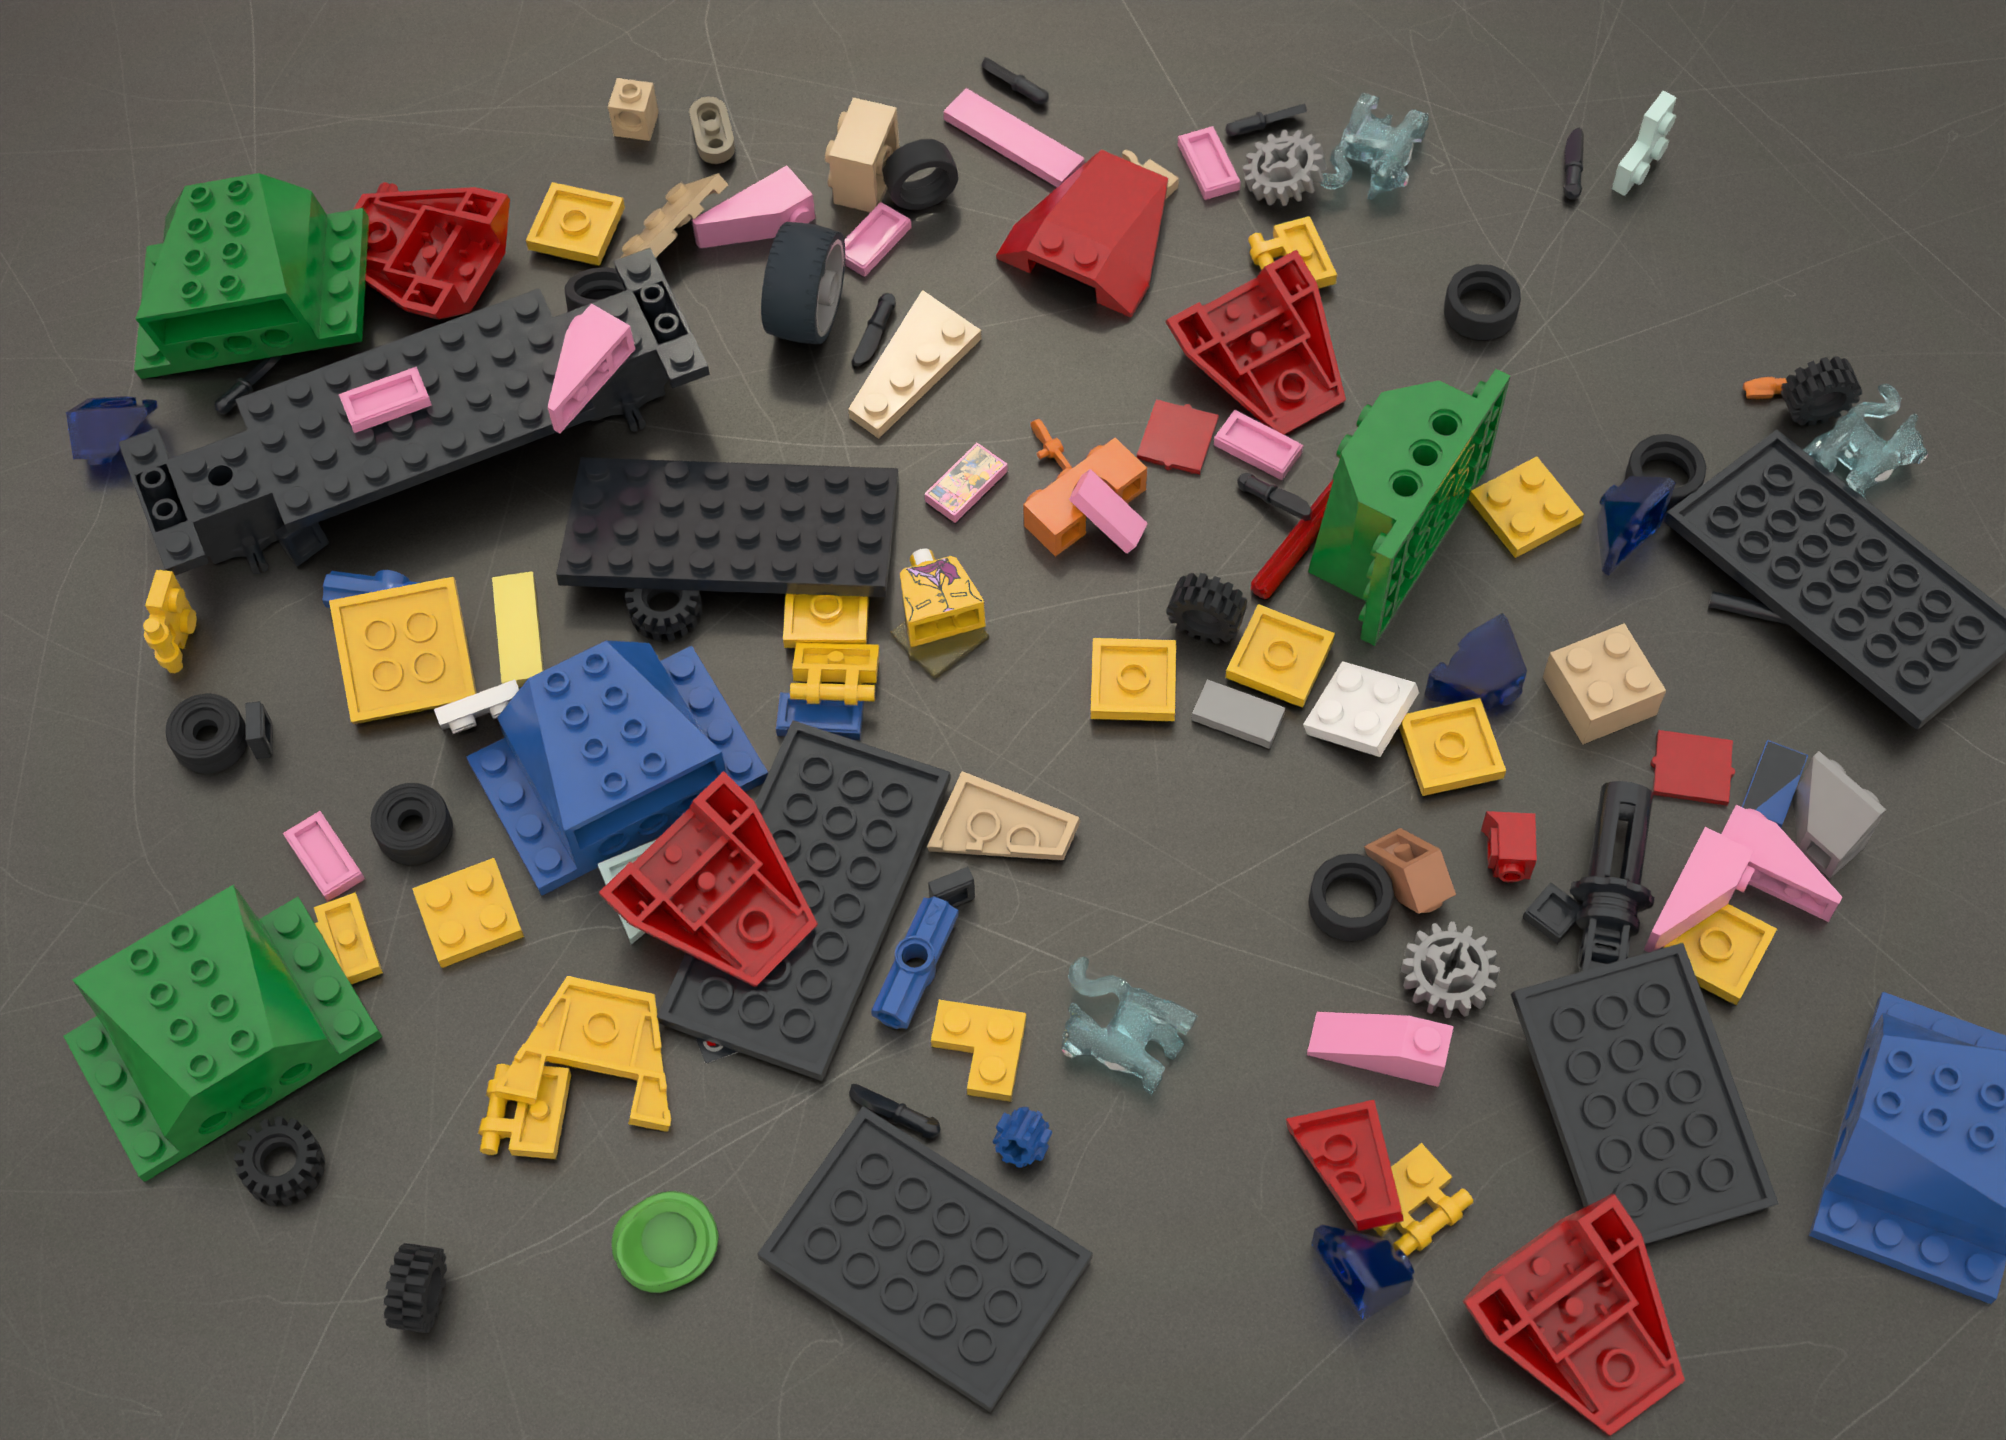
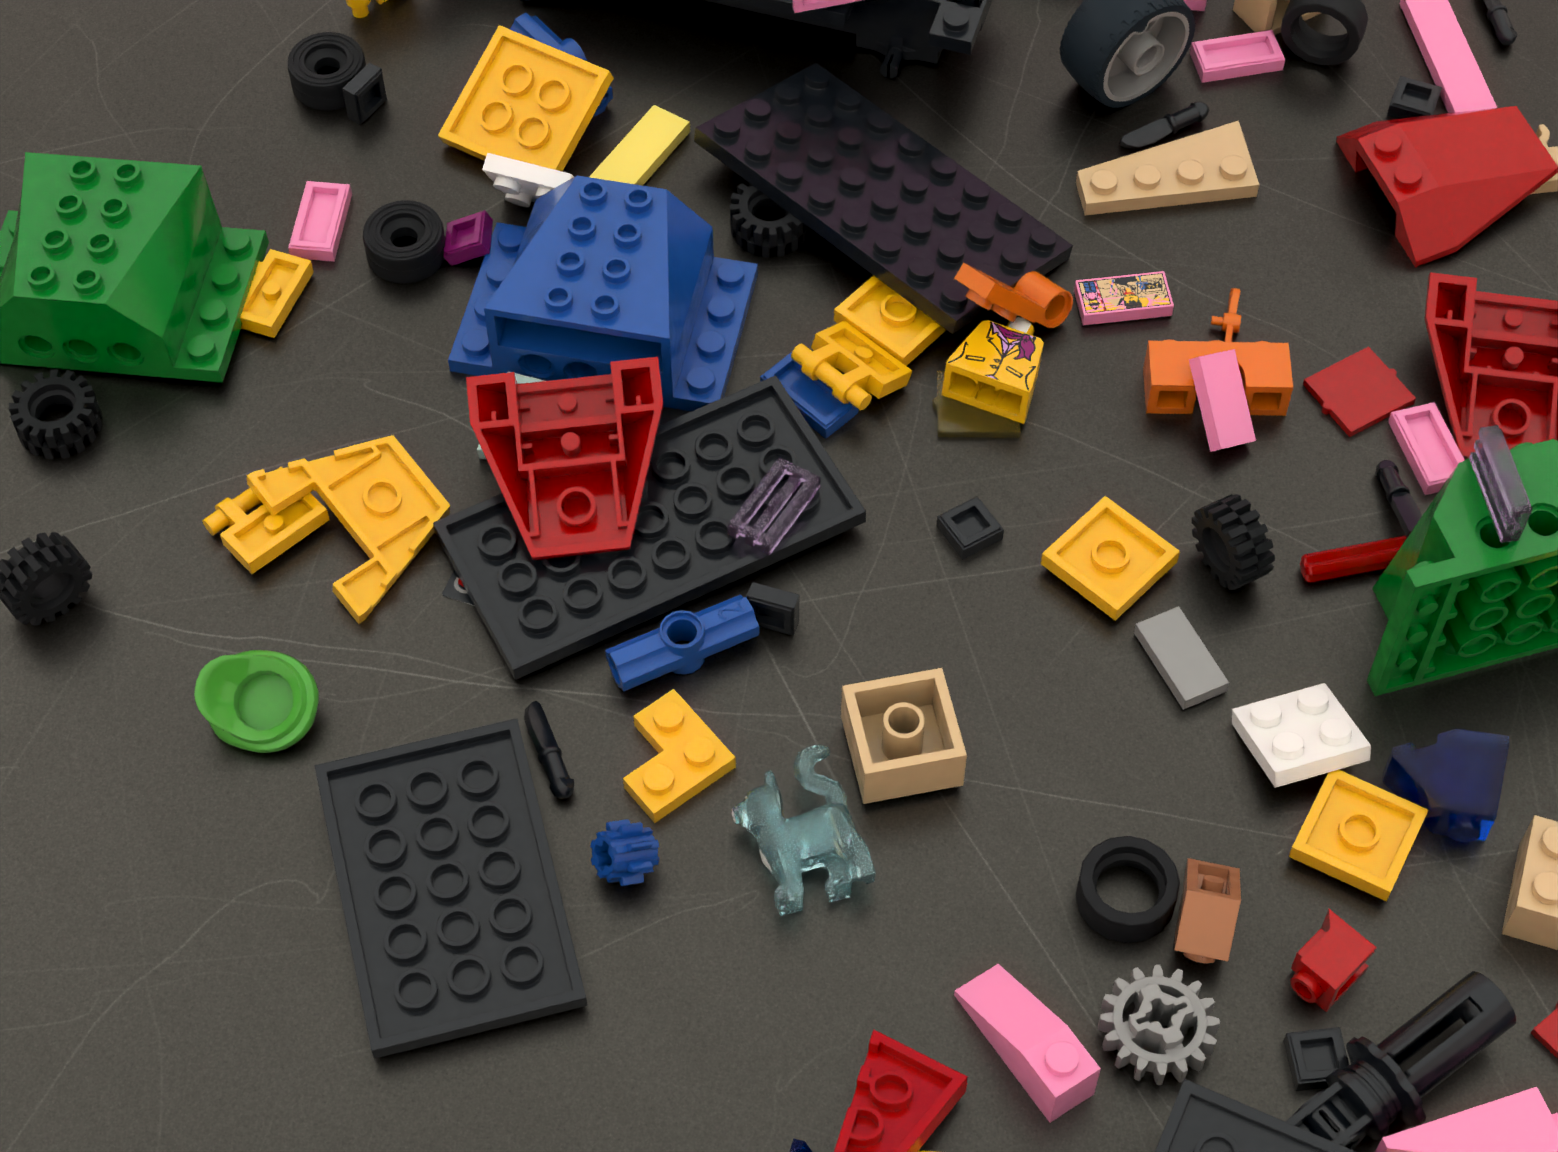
camera: 40 degrees right, 5 degrees down
yellow plate [412,858,524,968] -> none
tan wing [927,771,1080,860] -> none
yellow plate [1225,604,1335,708] -> none
none -> magenta tile [443,210,493,266]
none -> clear purple tile [728,457,821,556]
none -> tan brick [841,668,967,804]
none -> black tile [936,496,1004,560]
none -> orange plate [954,262,1073,328]
none -> black tile [1387,76,1442,119]
none -> clear purple tile [1469,425,1532,543]

